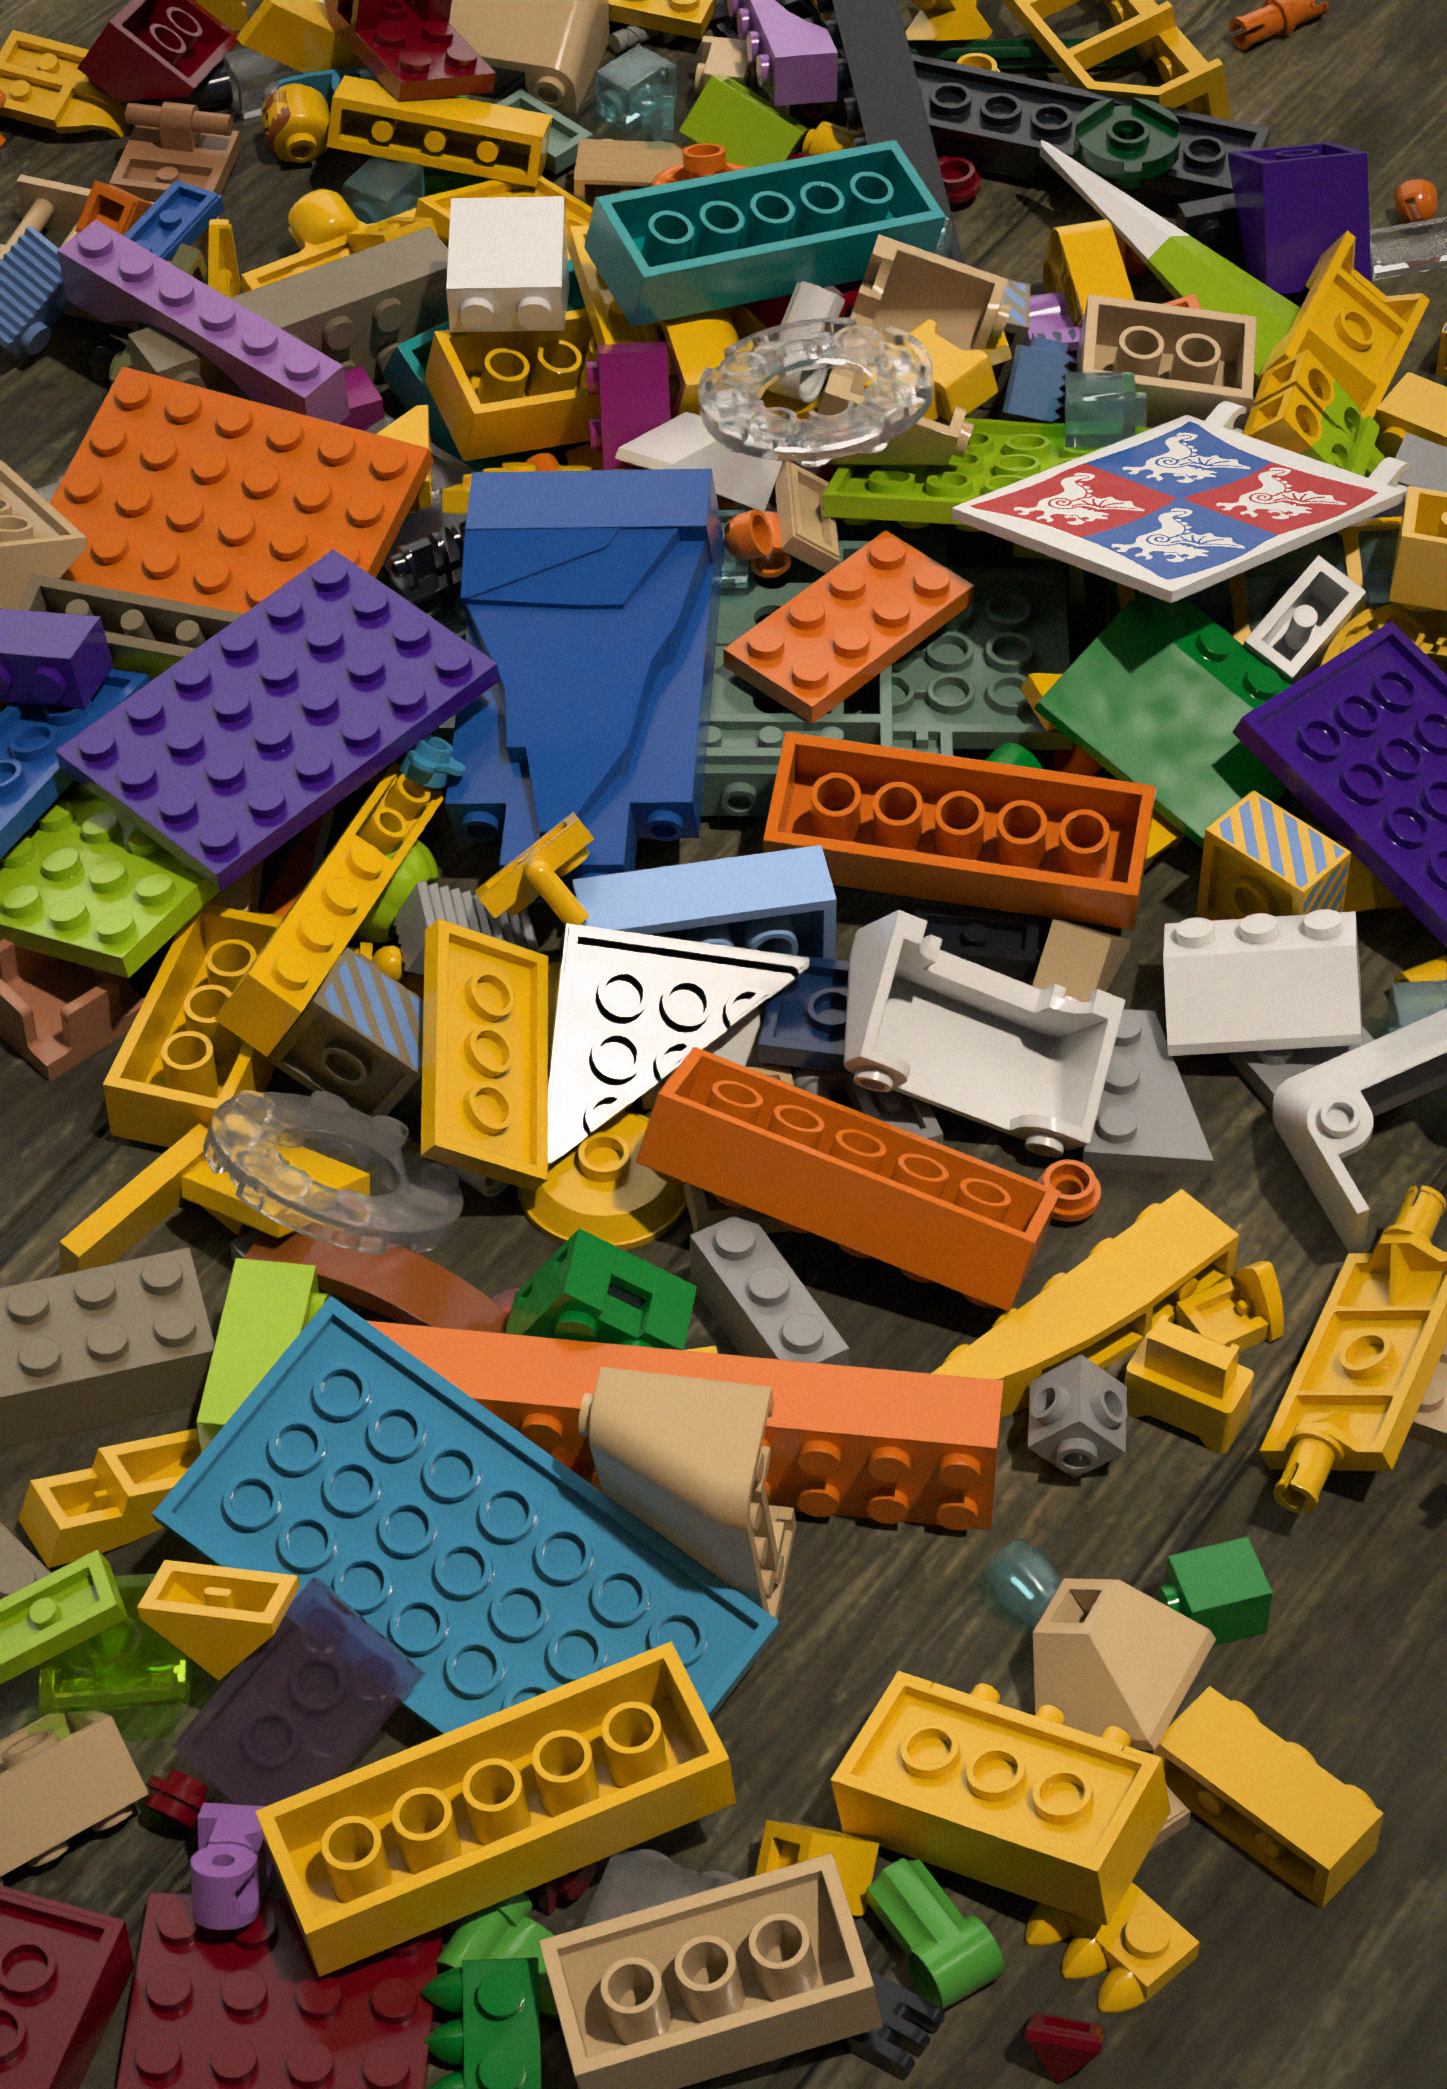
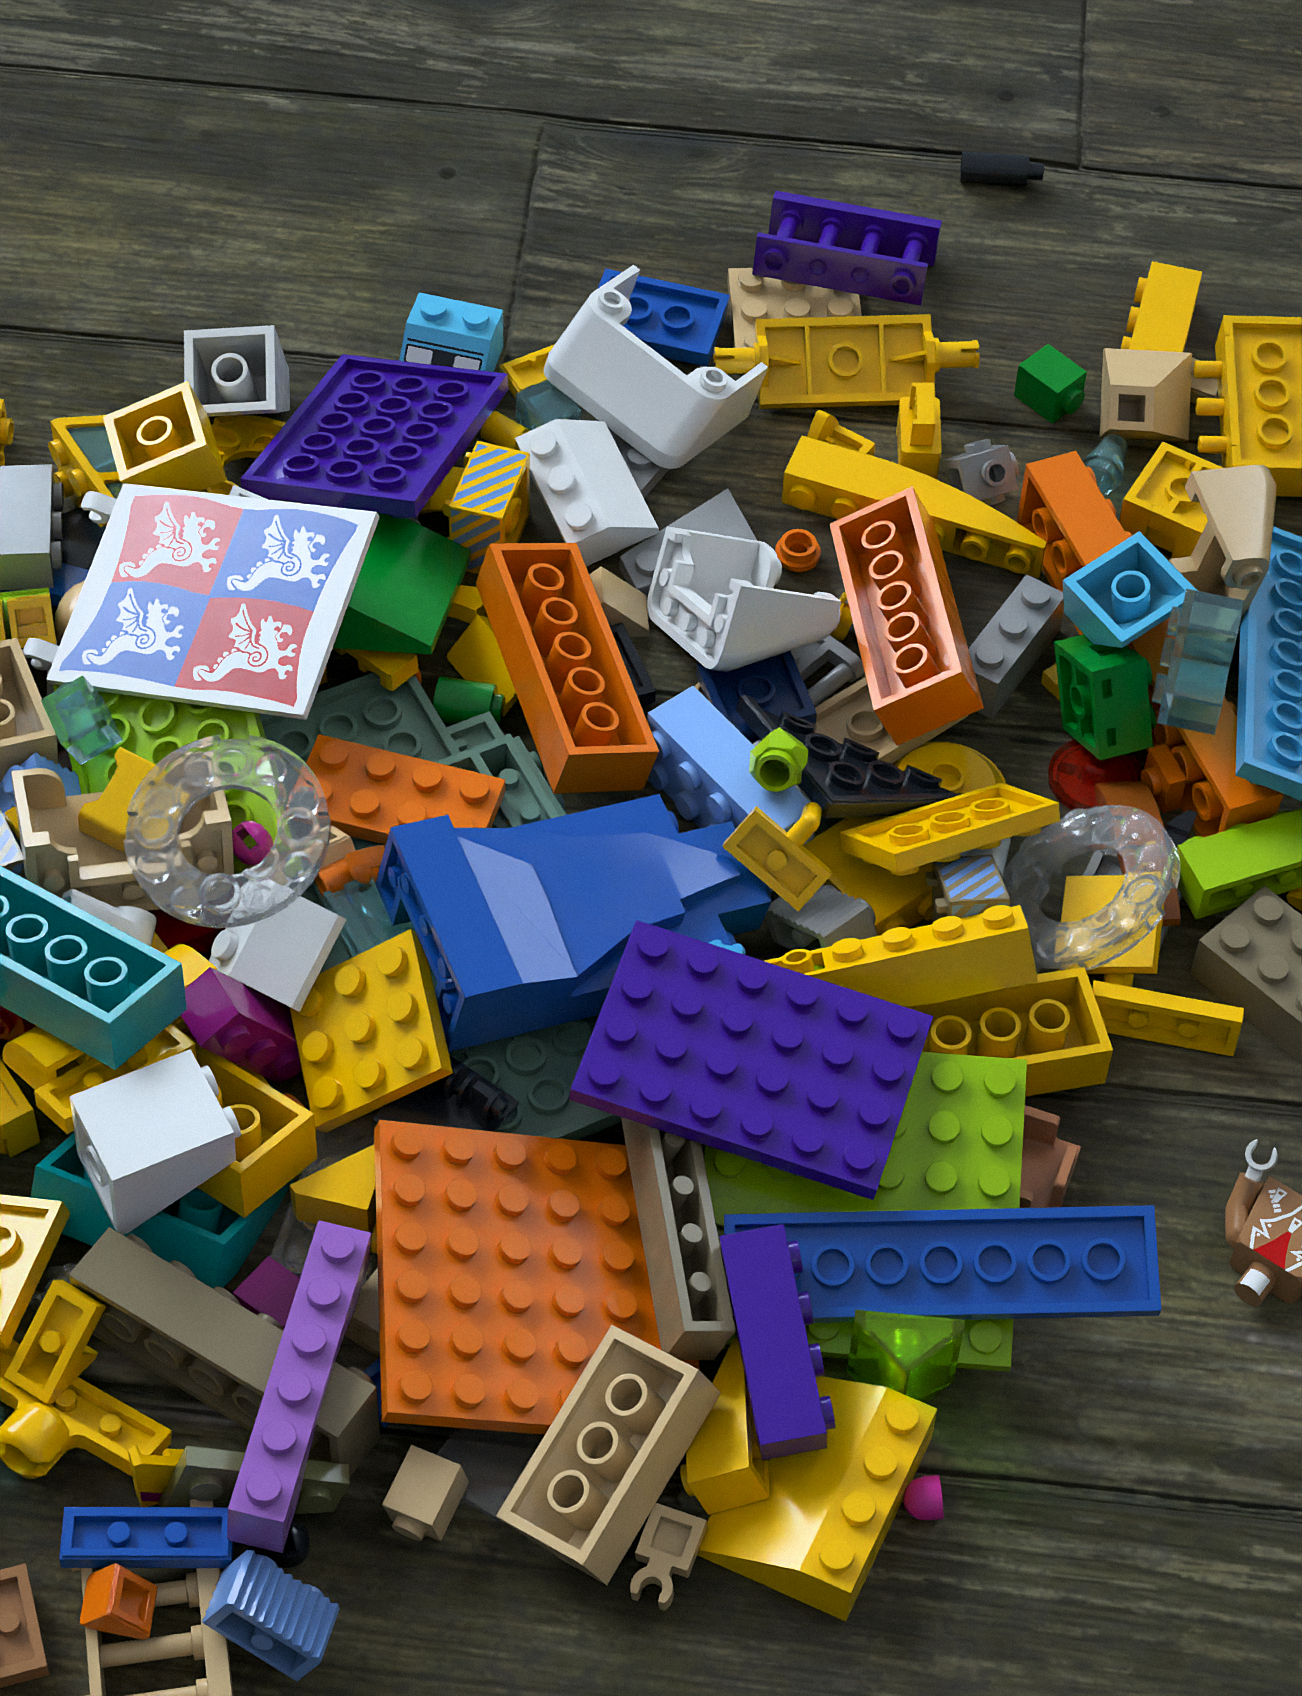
camera: 120 degrees left, 5 degrees up
none -> dark pink hinge [232,821,273,865]
none -> tan brick [382,1445,469,1542]
none -> lime rock [749,727,808,792]
none -> medium azure slope [1063,531,1199,648]
none -> yellow piece [1119,442,1223,559]
none -> clear light blue brick [1152,589,1244,735]

